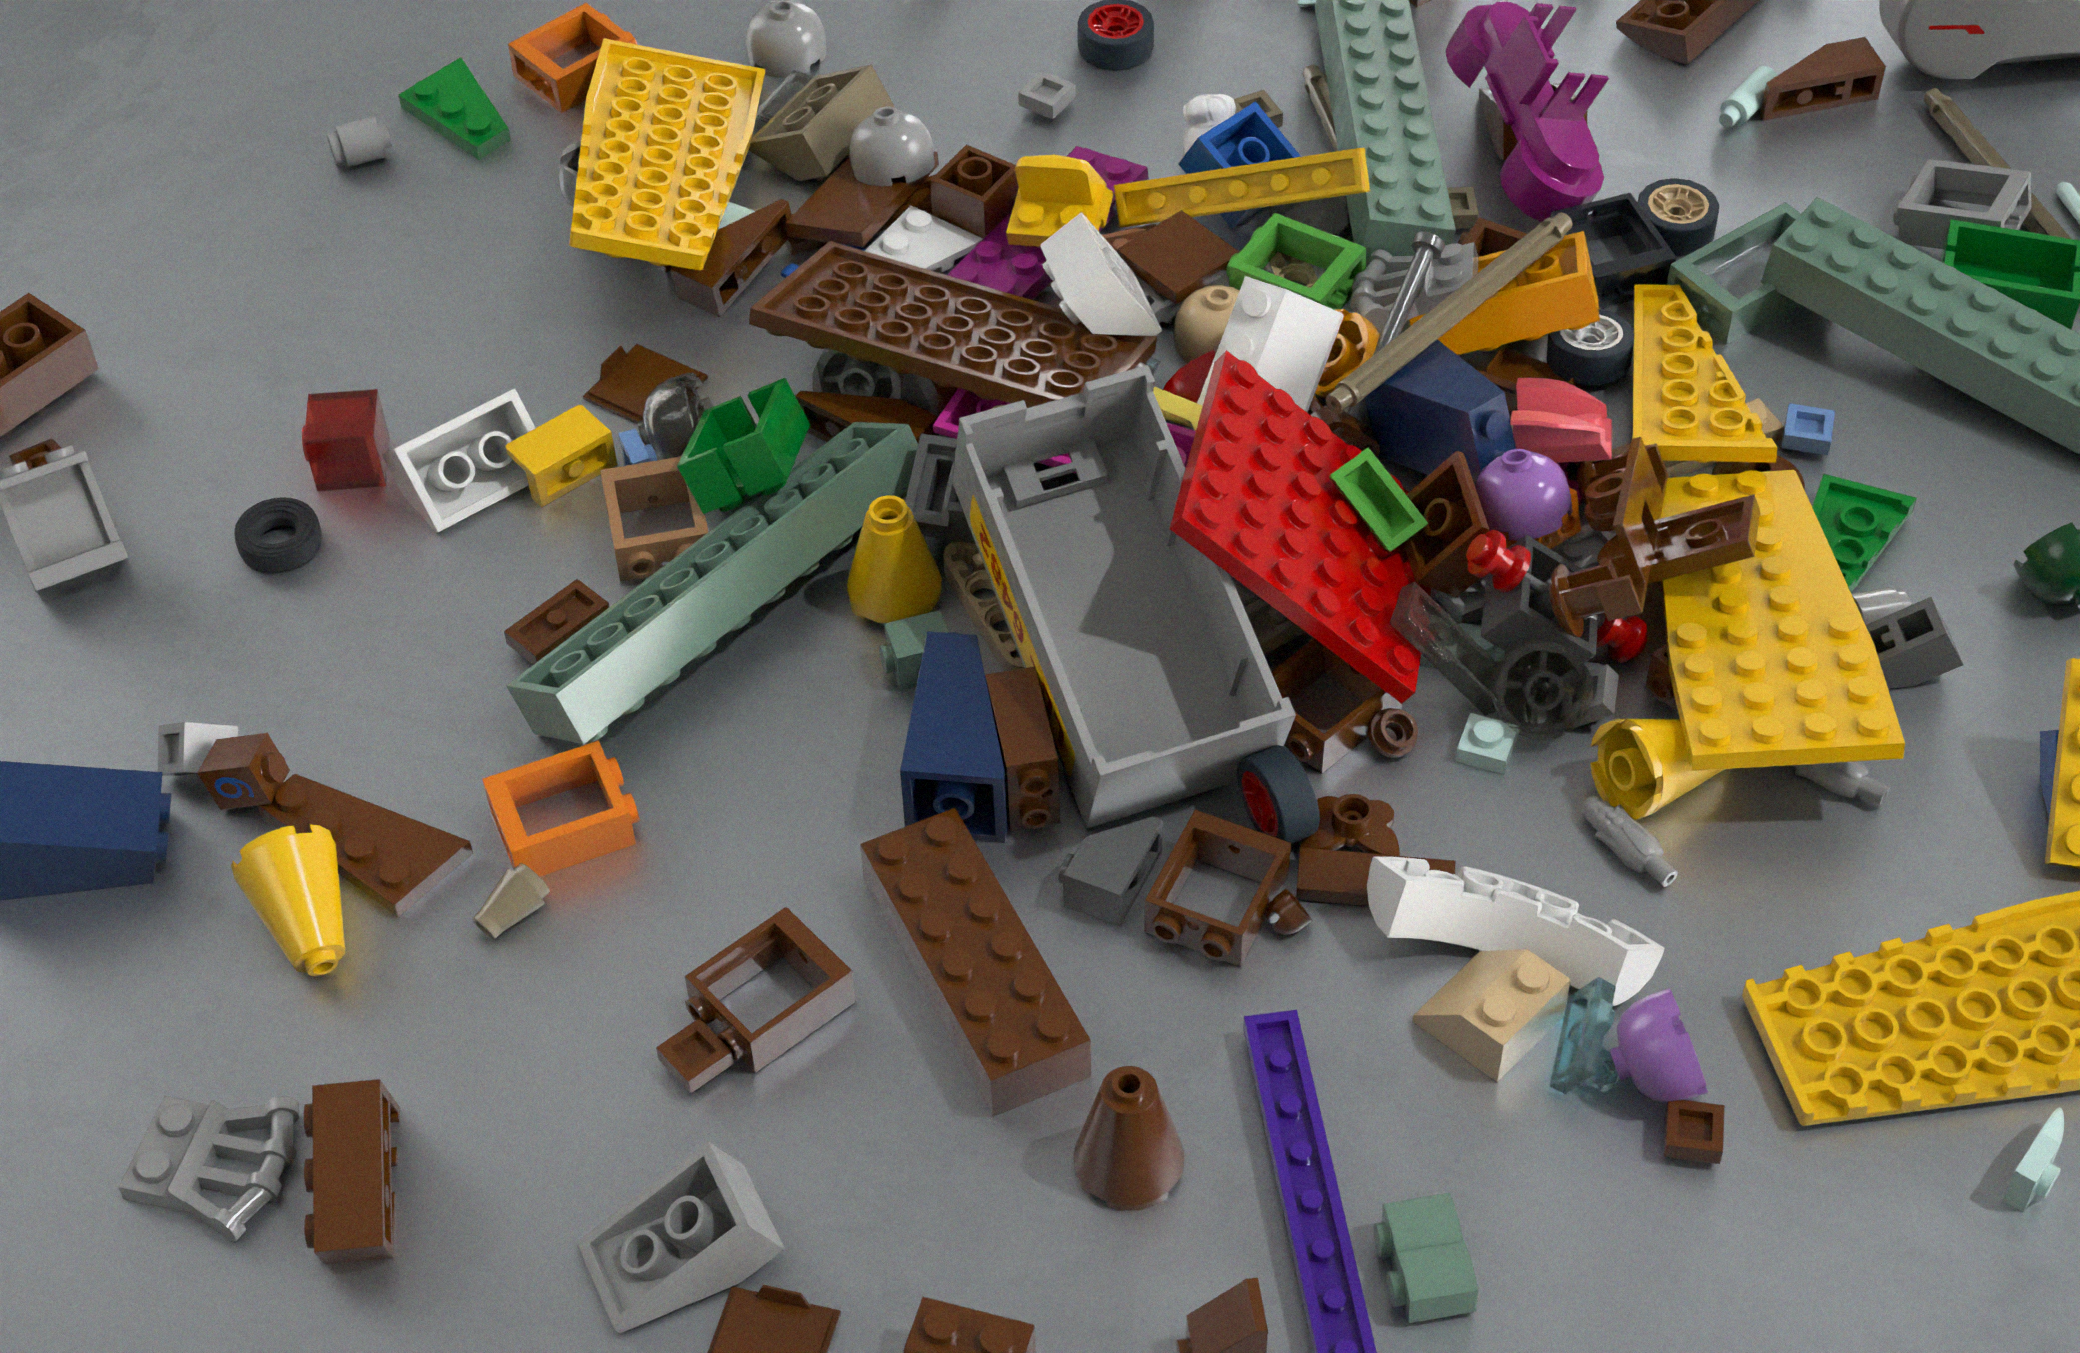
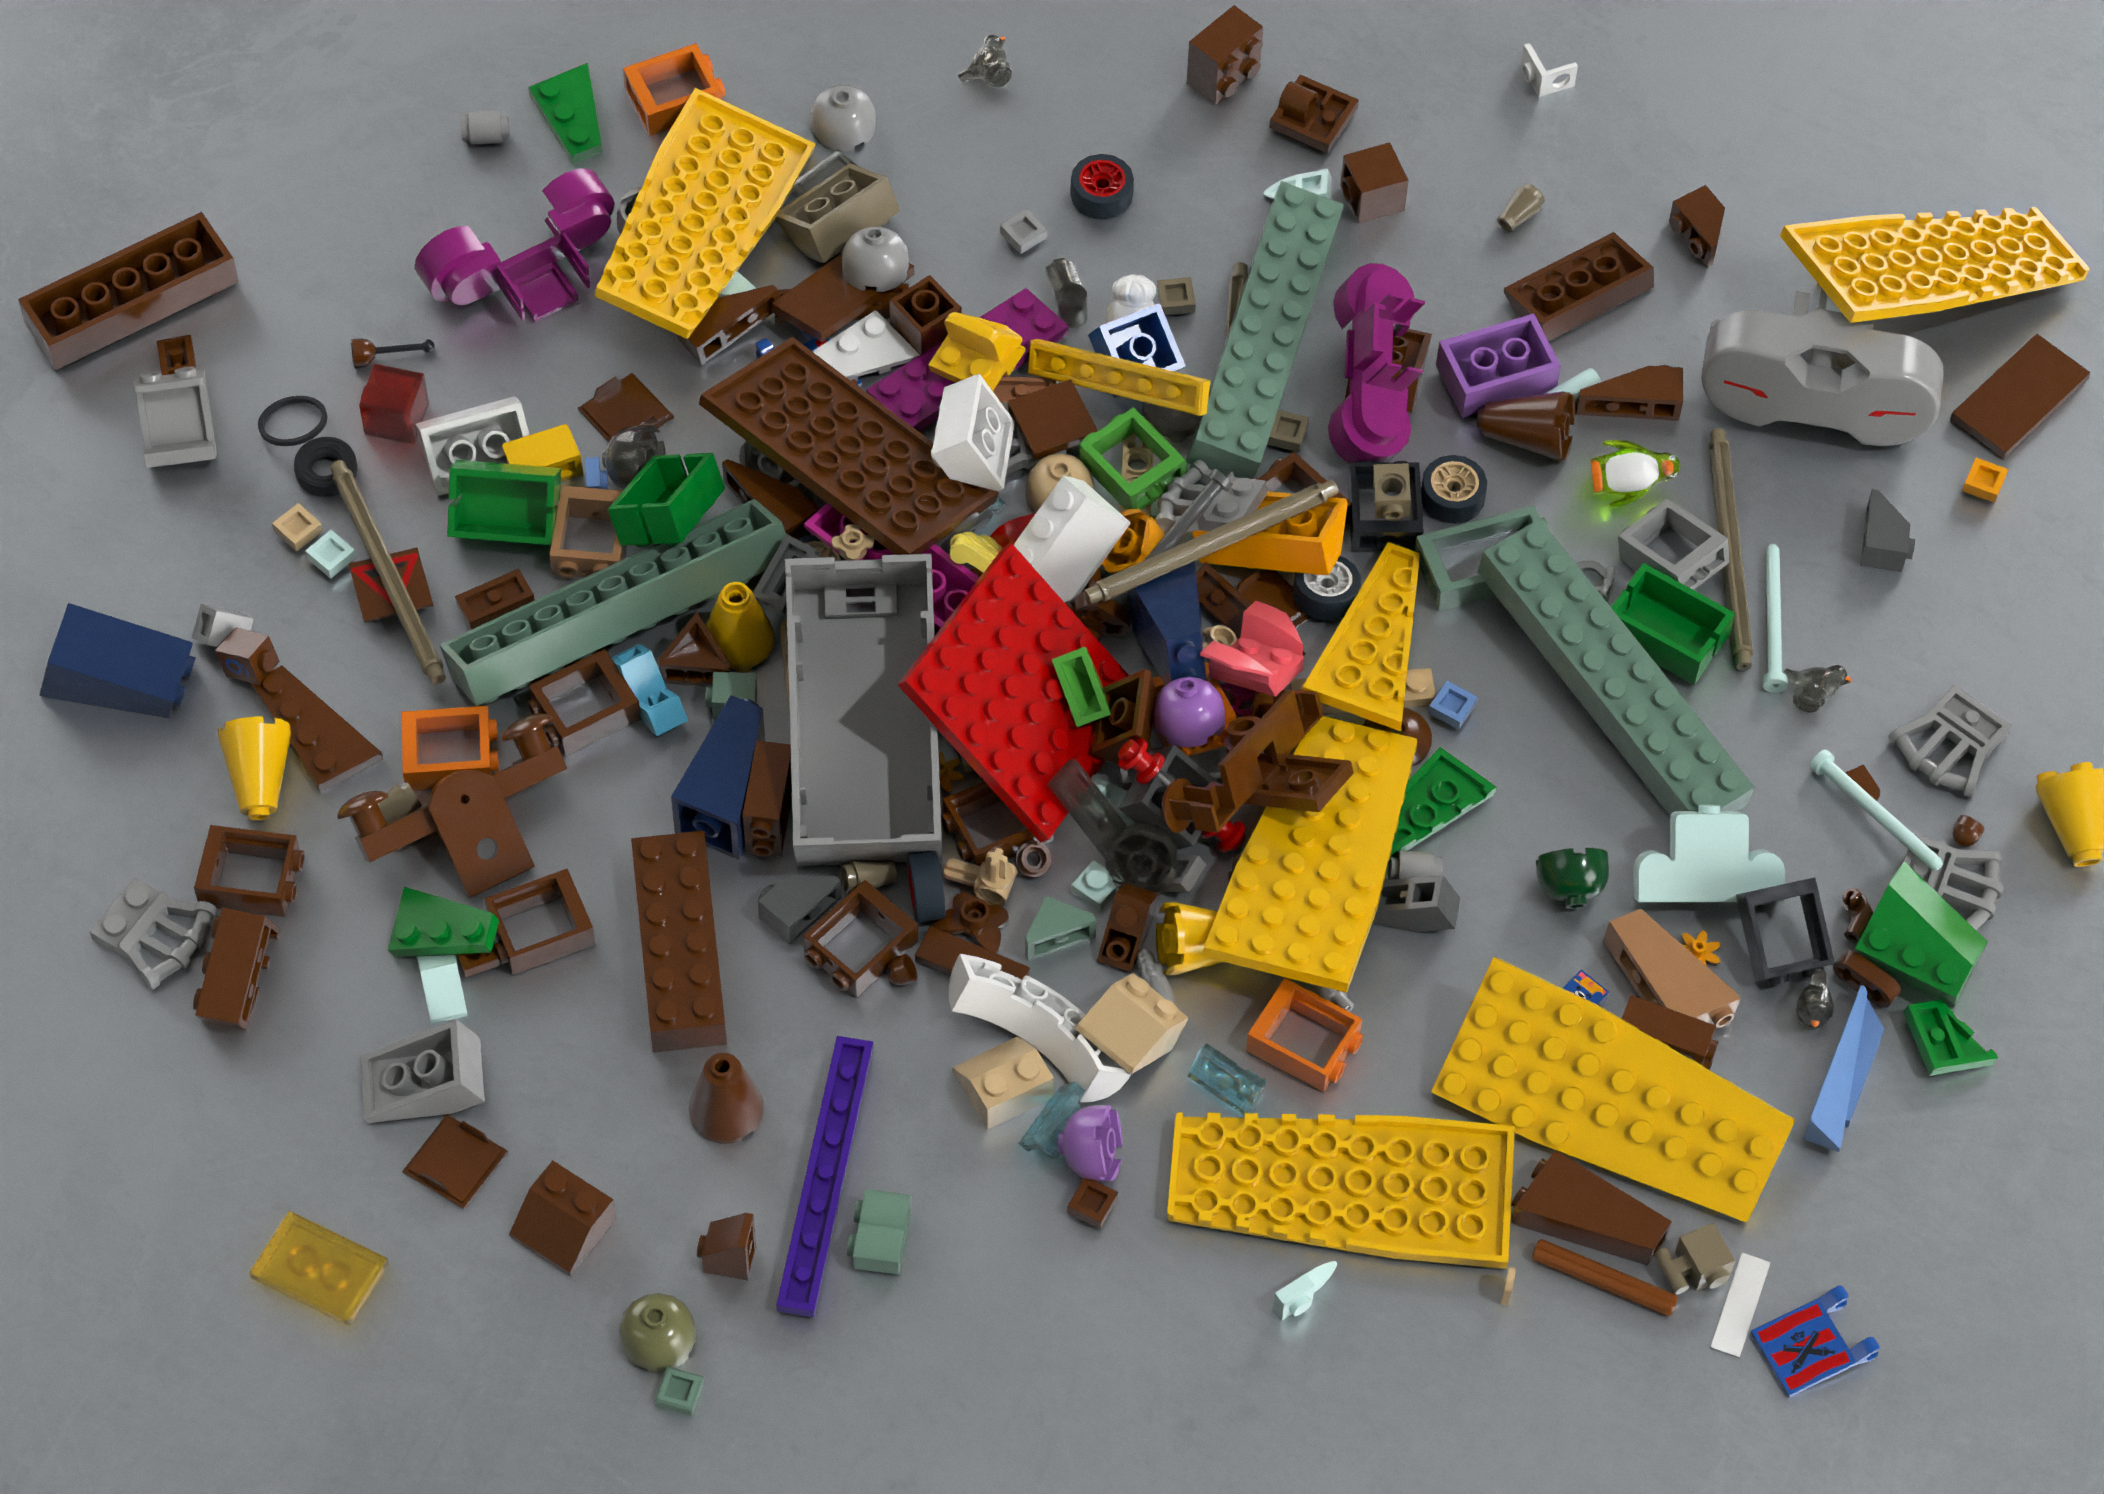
camera: 15 degrees right, 10 degrees up
none -> reddish brown window [194,825,305,917]
none -> black piece [258,396,328,446]
none -> tan plate [272,503,323,552]
none -> light aqua plate [305,530,356,578]
none -> dark tan piece [330,460,446,685]
none -> reddish brown piece [337,714,567,898]
none -> reddish brown piece [349,547,434,623]
none -> hinge [351,338,435,367]
none -> green wing [388,887,499,957]
none -> magenta piece [414,168,615,322]
none -> light aqua slope [417,954,468,1024]
none -> green piece [447,460,561,545]
none -> reddish brown window [527,649,641,757]
none -> medium azure brick [611,644,688,736]
none -> reddish brown slope [658,612,731,687]
none -> dark tan cone [840,860,897,894]
none -> tan axle [943,848,1018,906]
none -> sand green slope [1025,896,1096,961]
none -> clear smoke piece [1045,257,1088,328]
none -> tan slope [1075,973,1189,1074]
none -> reddish brown slope [1097,883,1160,972]
none -> clear light blue hinge [1187,1043,1267,1115]
none -> orange window [1246,978,1364,1093]
none -> dark tan brick [1373,463,1411,521]
none -> medium lavender brick [1436,313,1561,418]
none -> reddish brown cone [1477,391,1575,460]
none -> animal [1590,440,1680,507]

